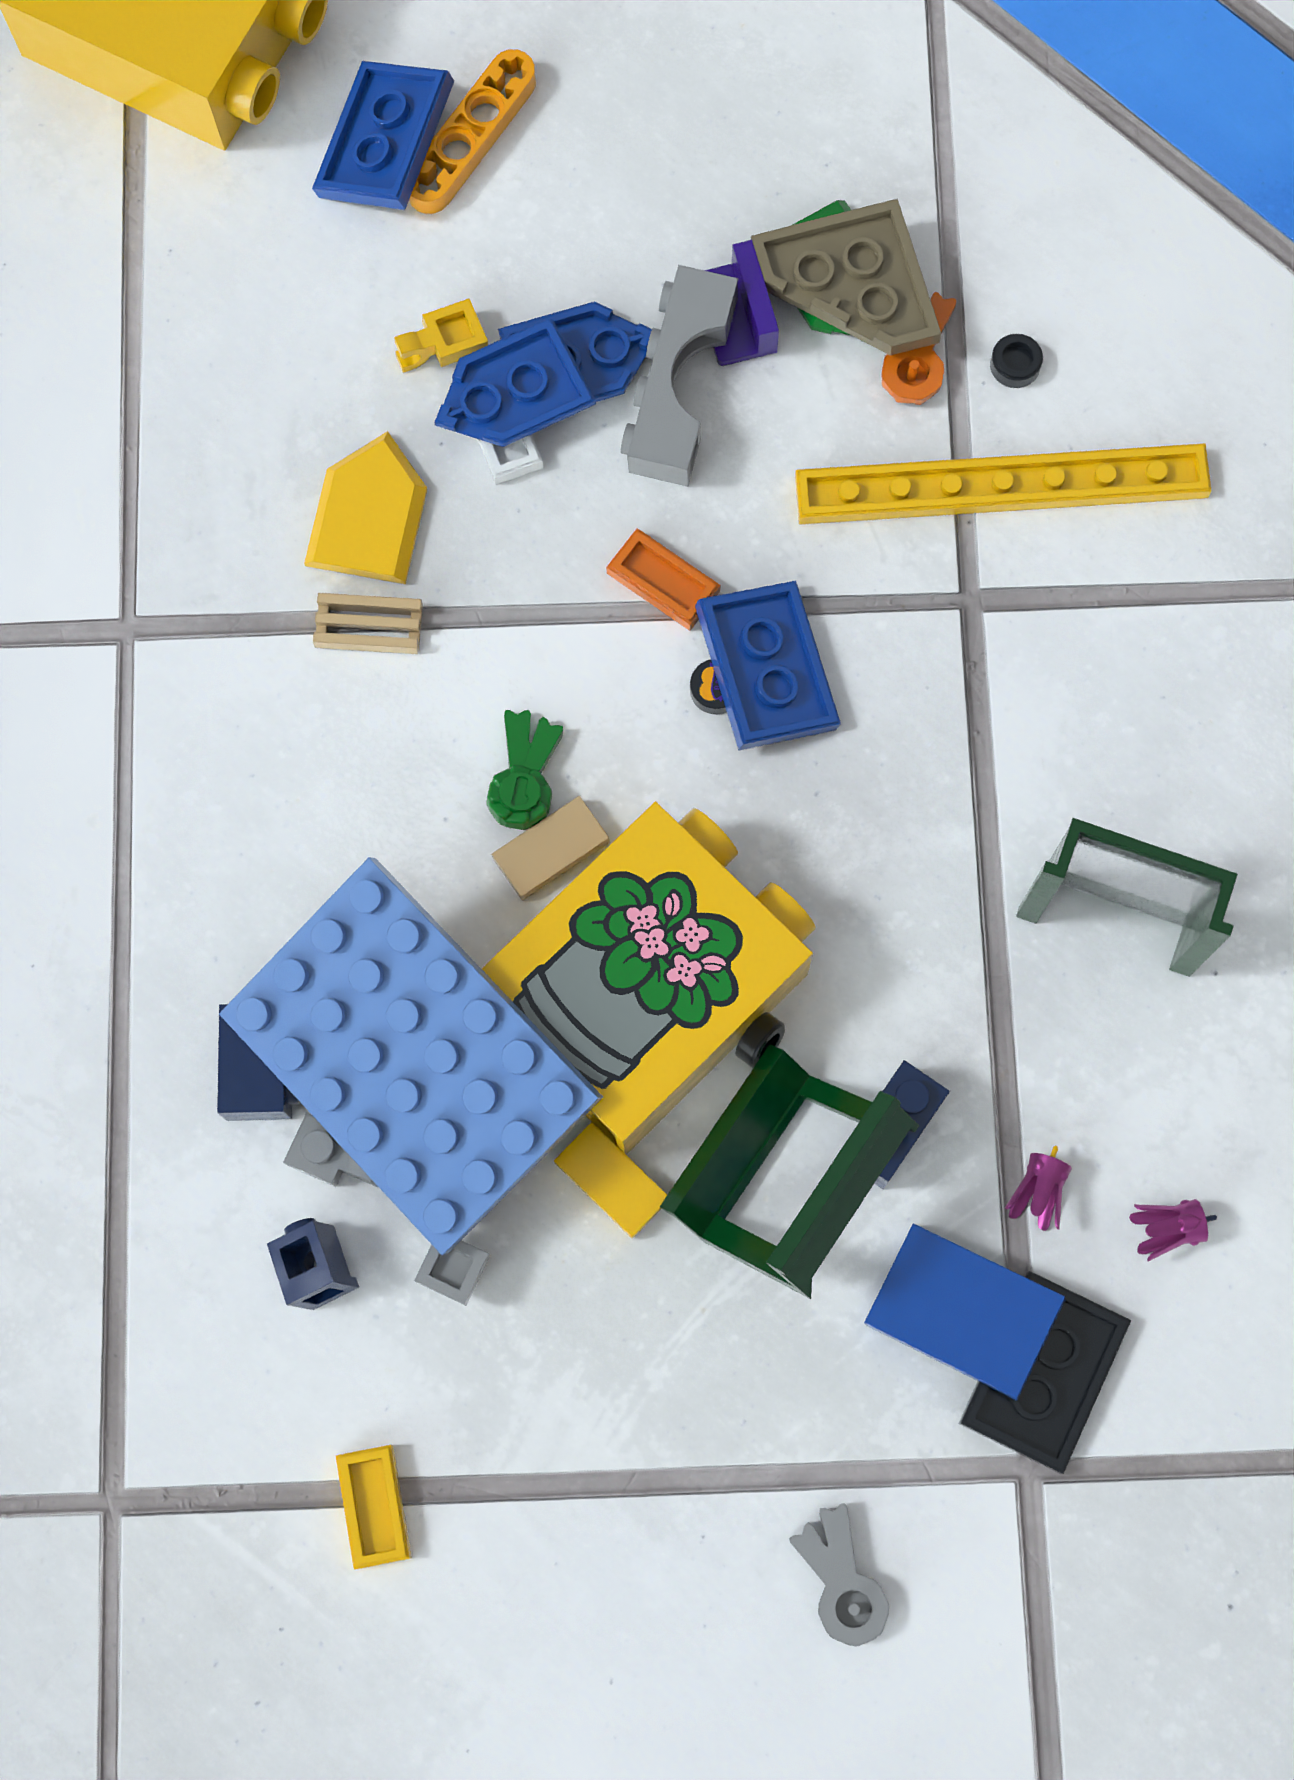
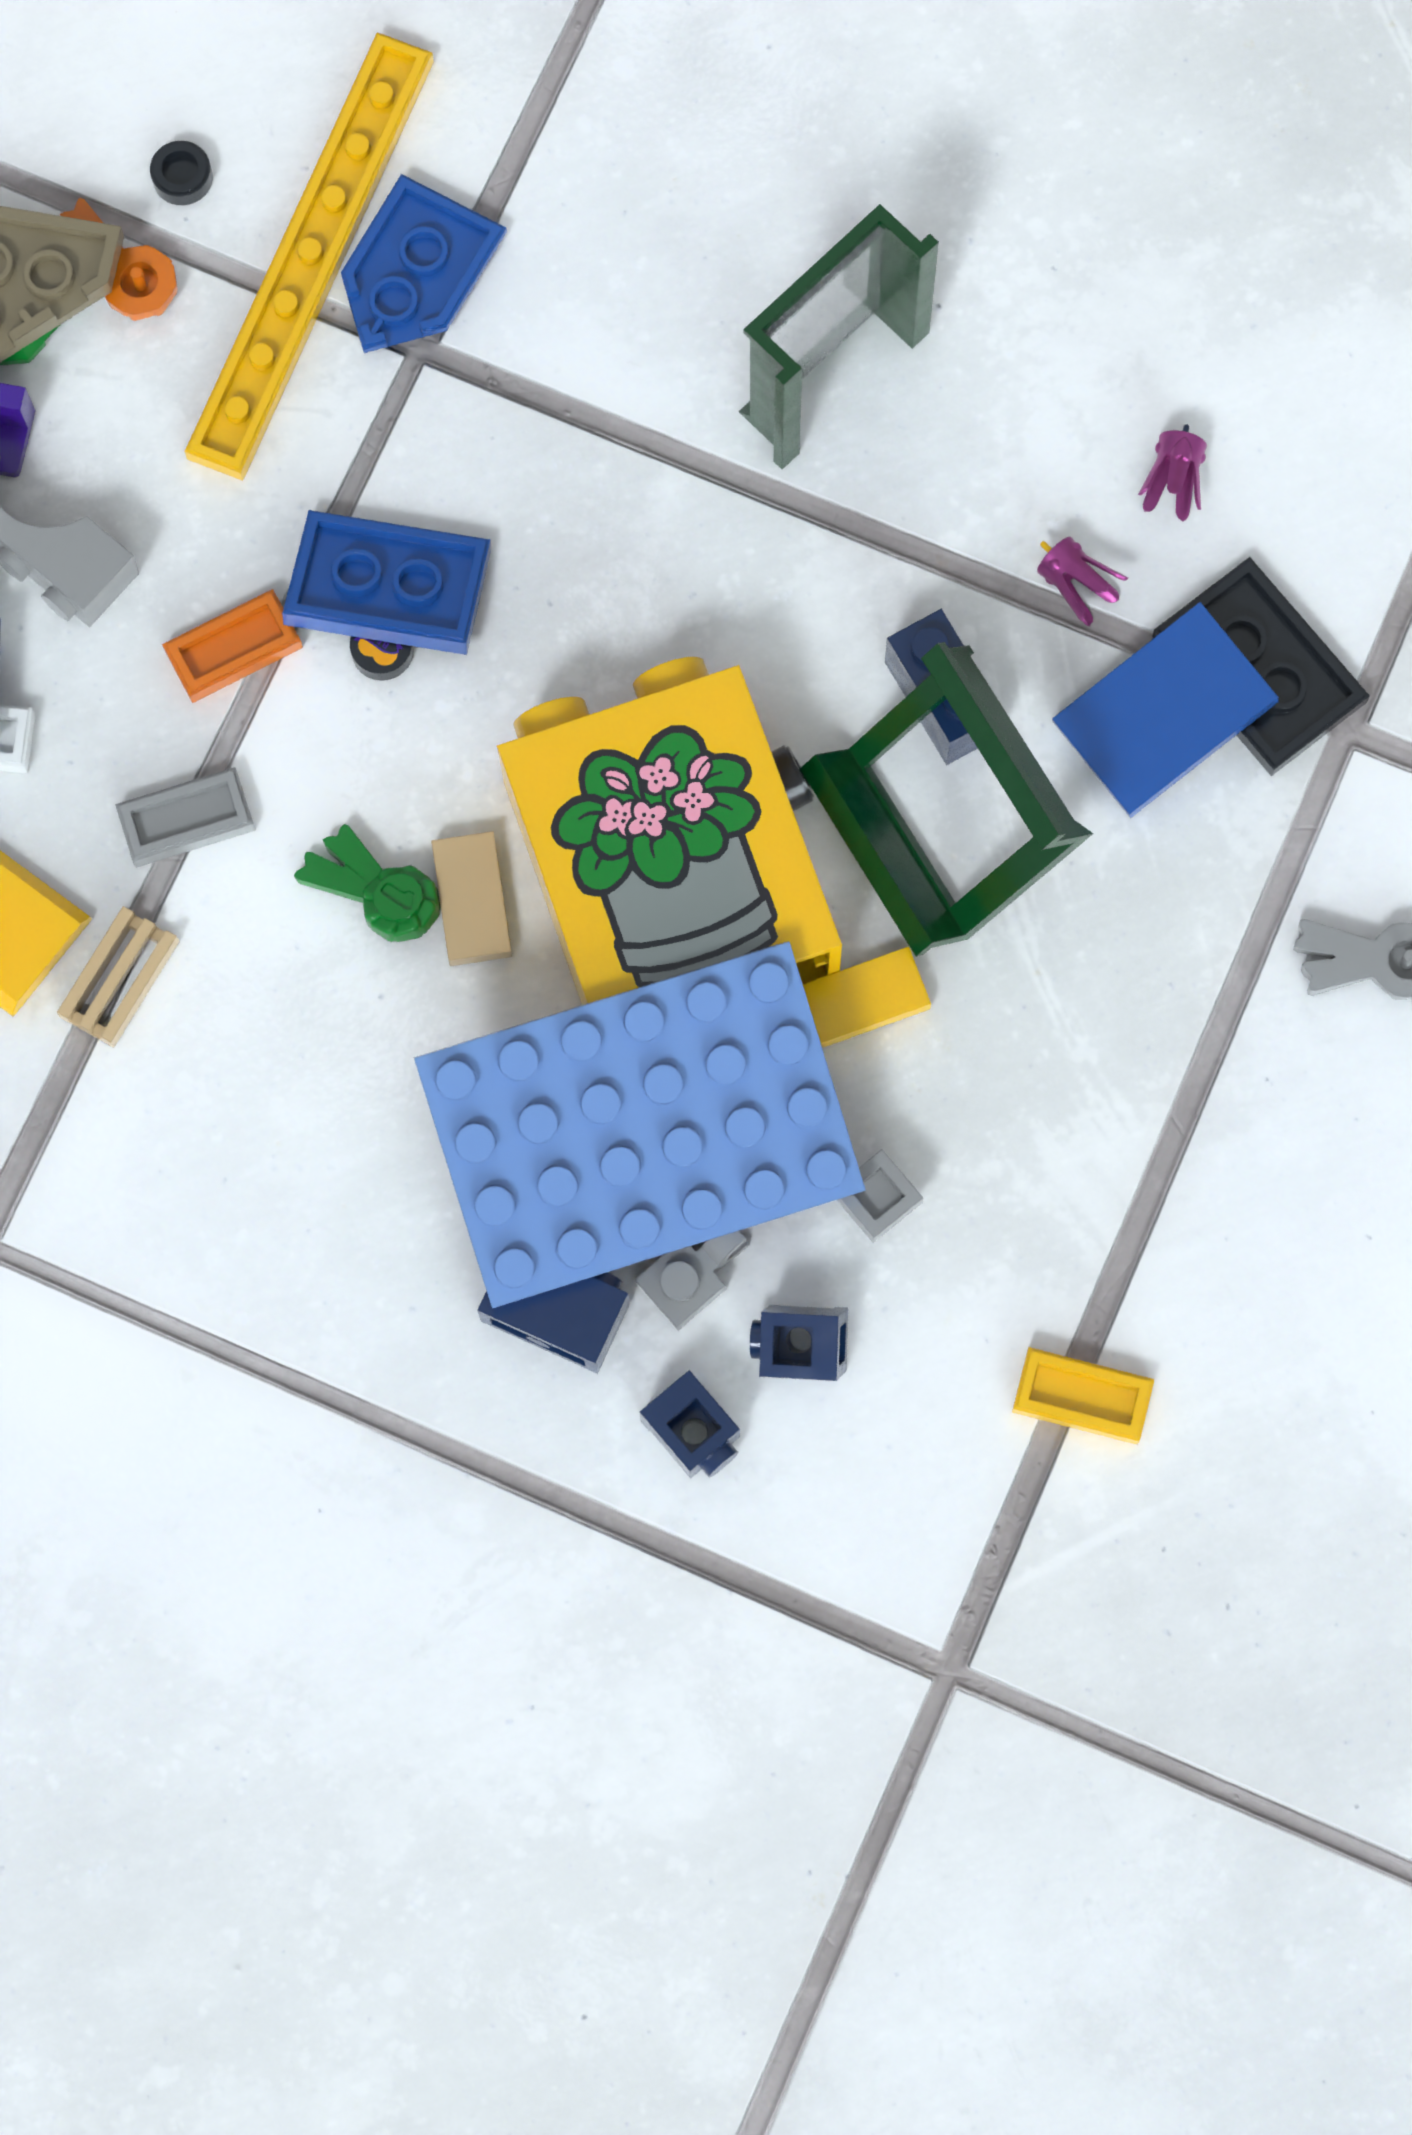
camera: 65 degrees left, 0 degrees up
none -> light grey tile [115,767,255,868]
none -> blue tile [341,174,507,353]
none -> dark blue brick [639,1370,740,1478]

